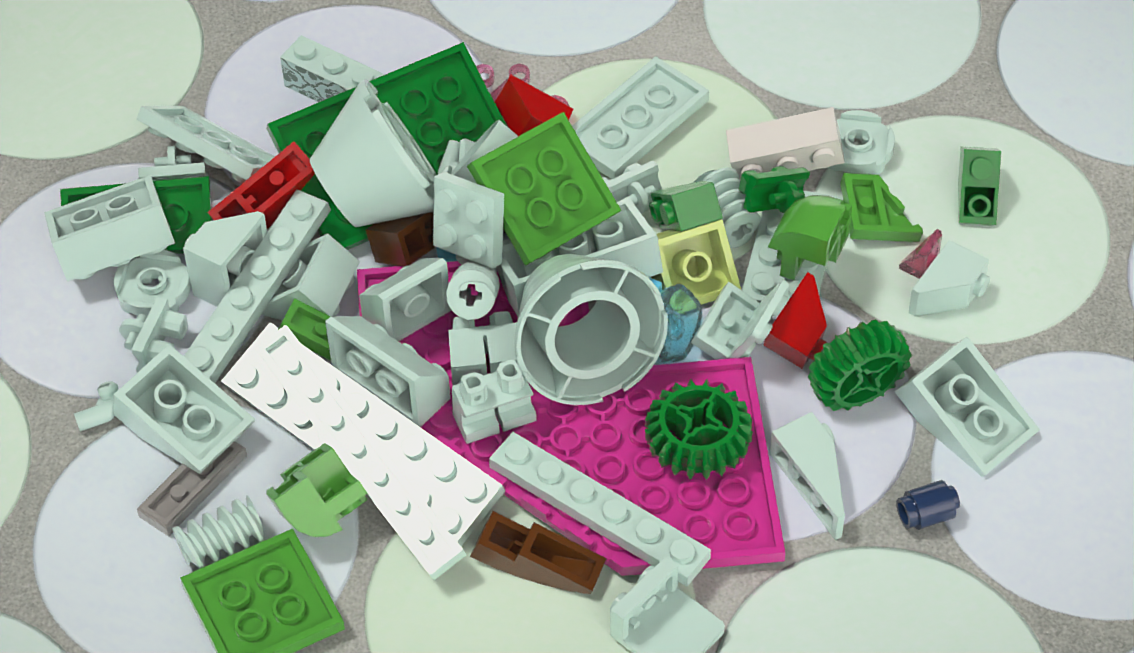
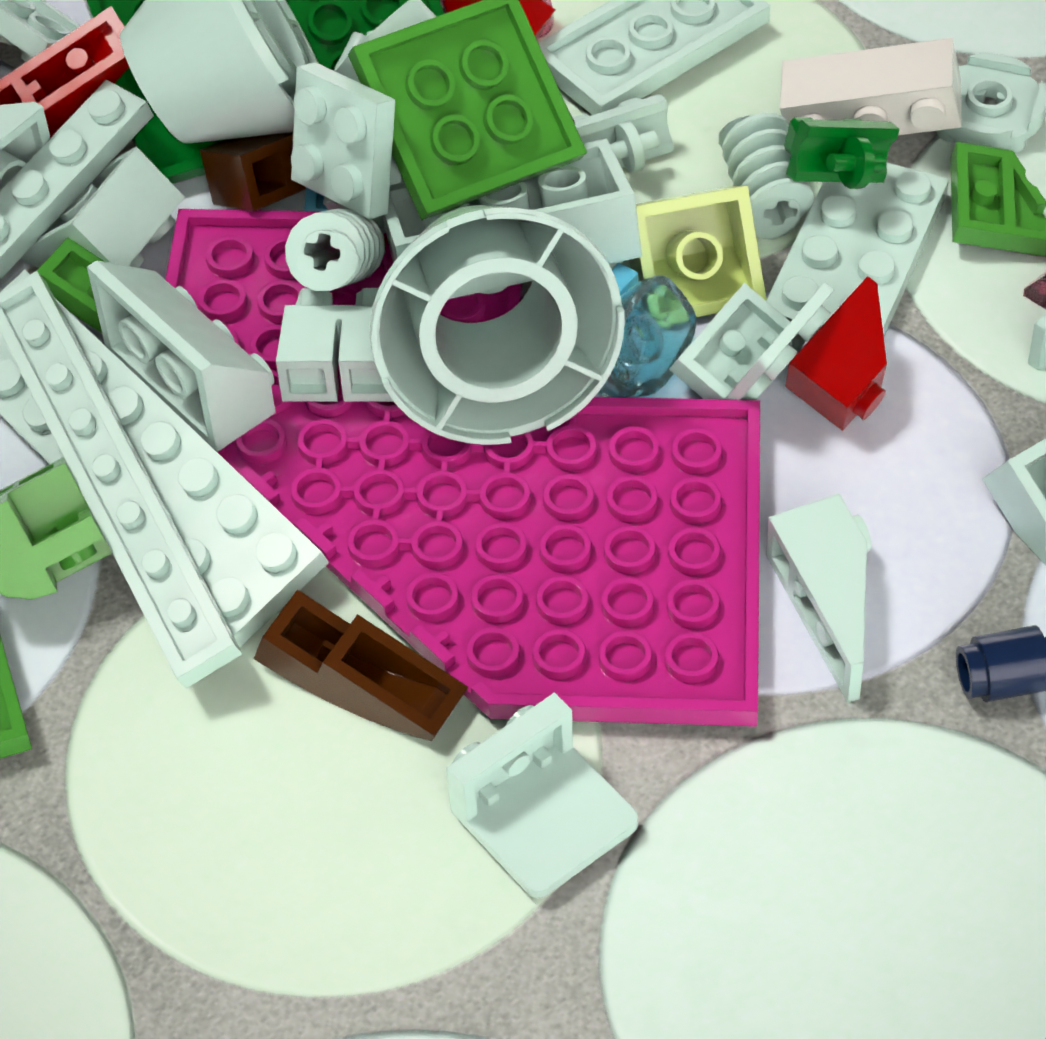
camera: 10 degrees right, 0 degrees up
light aqua slope [359,258,451,341] -> none
light aqua hips [452,359,537,444] -> none
light aqua plate [489,432,711,586] -> none
green gear [645,379,753,481] -> none
slope [649,181,723,232] -> none
bright green brick [768,195,852,280] -> none
green gear [808,319,912,411] -> none

